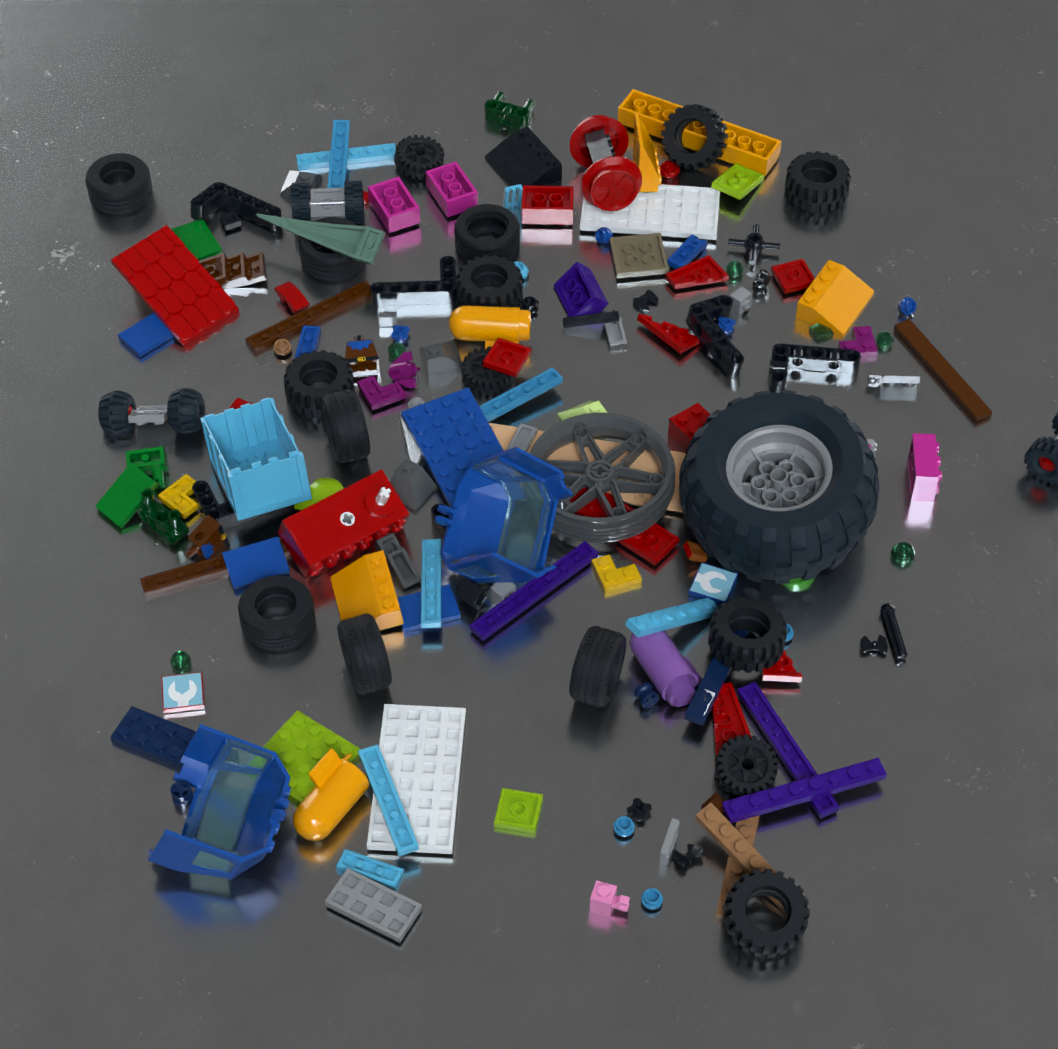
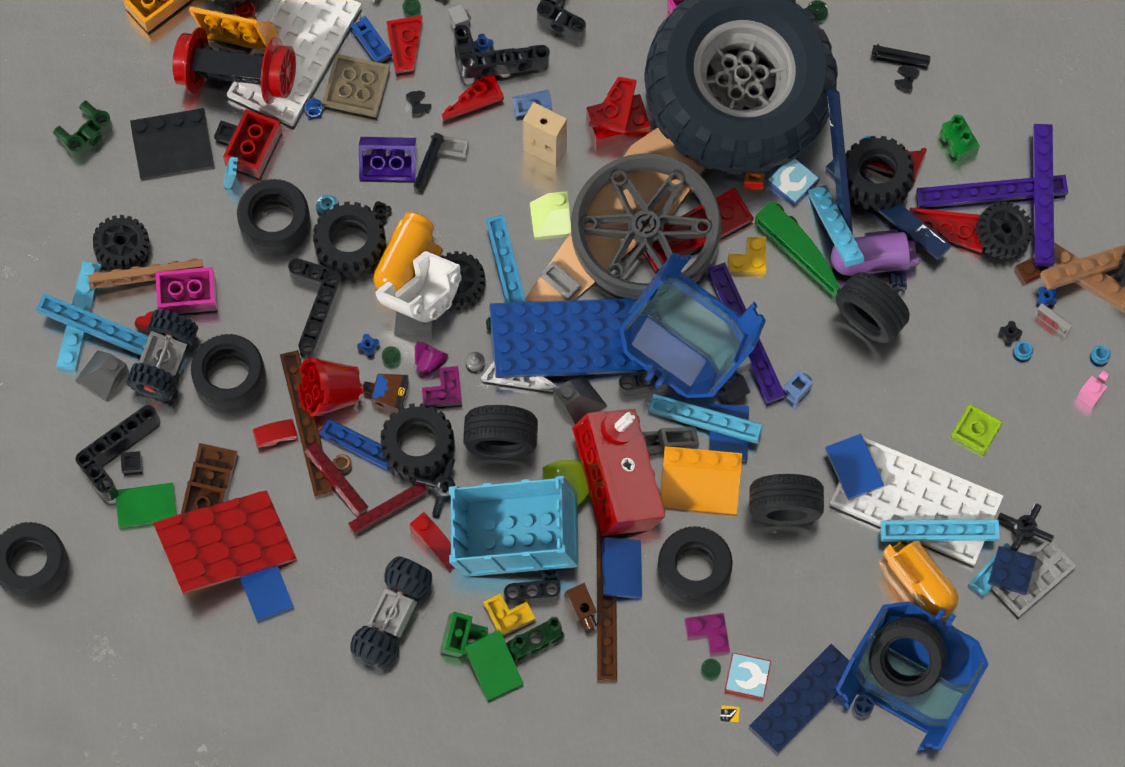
camera: 70 degrees left, 20 degrees up
lime plate [248,710,361,804] -> none
sand green plate [256,214,385,265] -> none
light grey slope [379,311,397,327] -> none
dark pink brick [426,162,478,218] -> none
red plate [483,338,531,377] -> none
black piece [671,844,704,866] -> none
none -> medium nougat plate [88,258,203,289]
none -> red cone [298,358,364,416]
none -> dark red piece [304,442,368,517]
none -> dark red piece [348,484,428,536]
none -> white cylinder [375,251,461,322]
none -> black bar [415,458,461,516]
none -> medium blue plate [512,90,552,117]
none -> tan brick [523,102,567,167]
none -> red wing [589,76,637,133]
none -> magenta plate [685,613,730,655]
none -> sticker [720,705,740,722]
none -> green slope [755,200,840,297]
none -> medium blue brick [783,370,813,405]
none -> blue tile [825,434,884,501]
none -> dark blue tile [826,88,853,235]
none -> black tyre [869,617,947,697]
none -> green brick [940,115,980,162]
none -> dark blue plate [988,546,1037,595]
none -> black bar [998,503,1054,551]
none -> blue plate [1038,287,1057,306]

